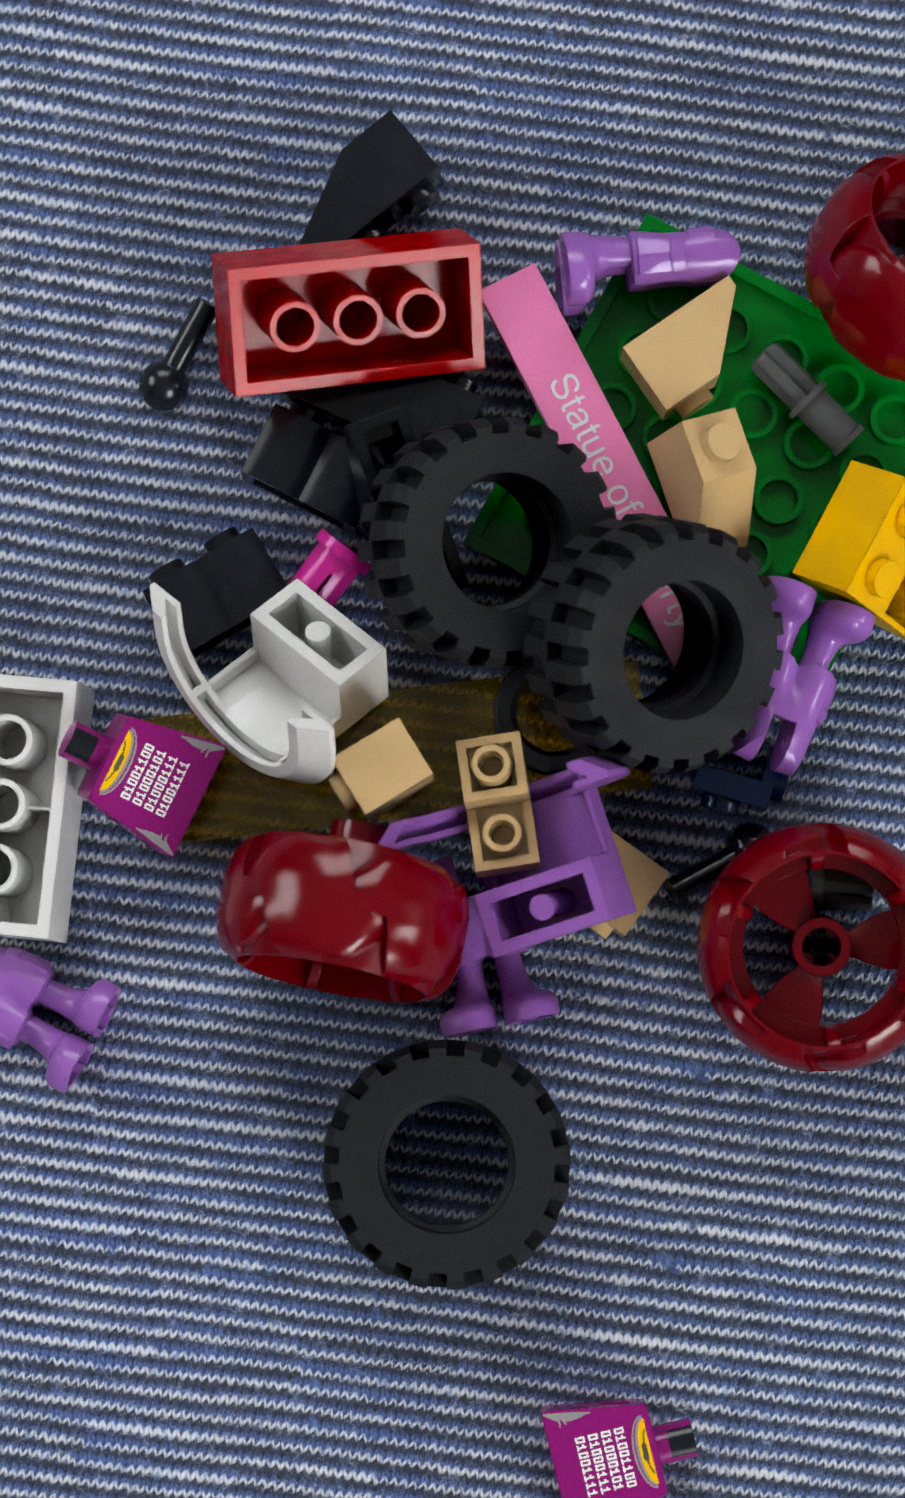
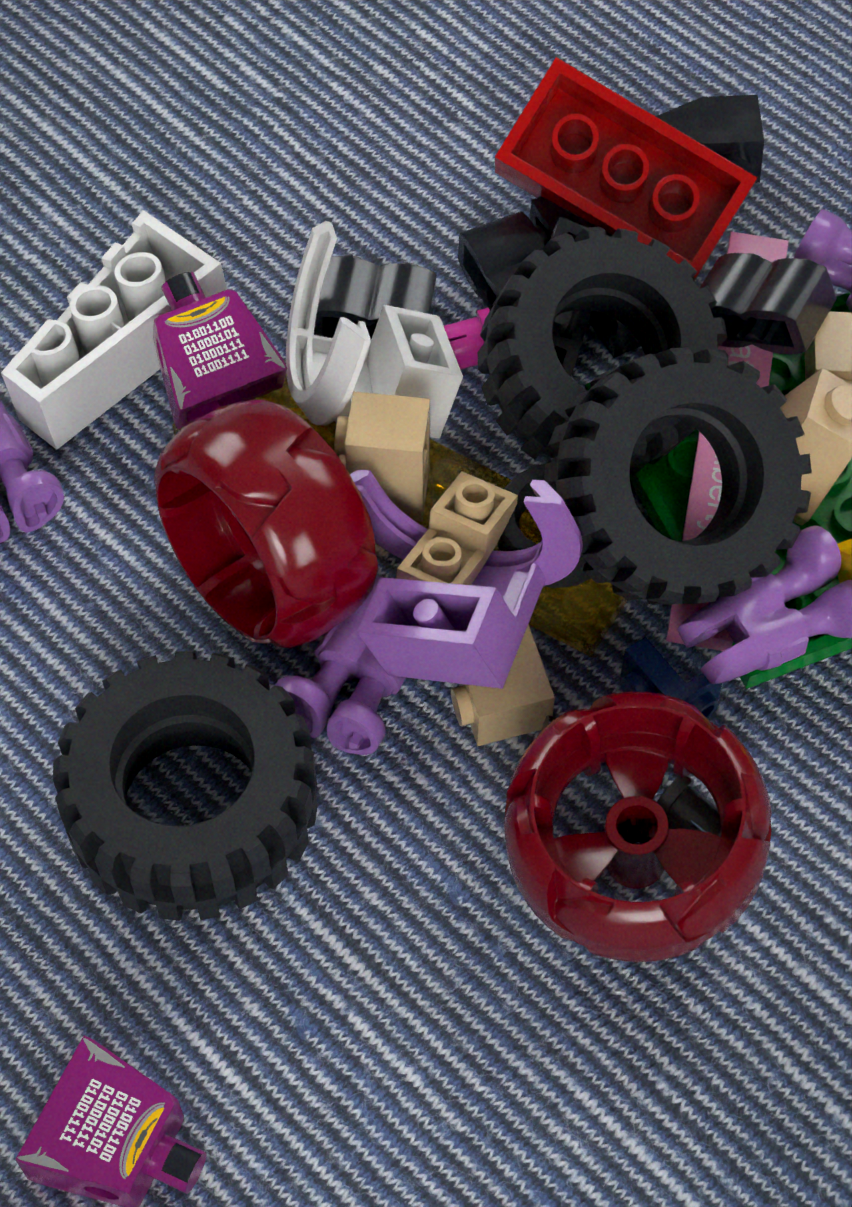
camera: 35 degrees right, 25 degrees down
black bar [139,297,215,411] -> none
none -> black brick [700,253,837,355]

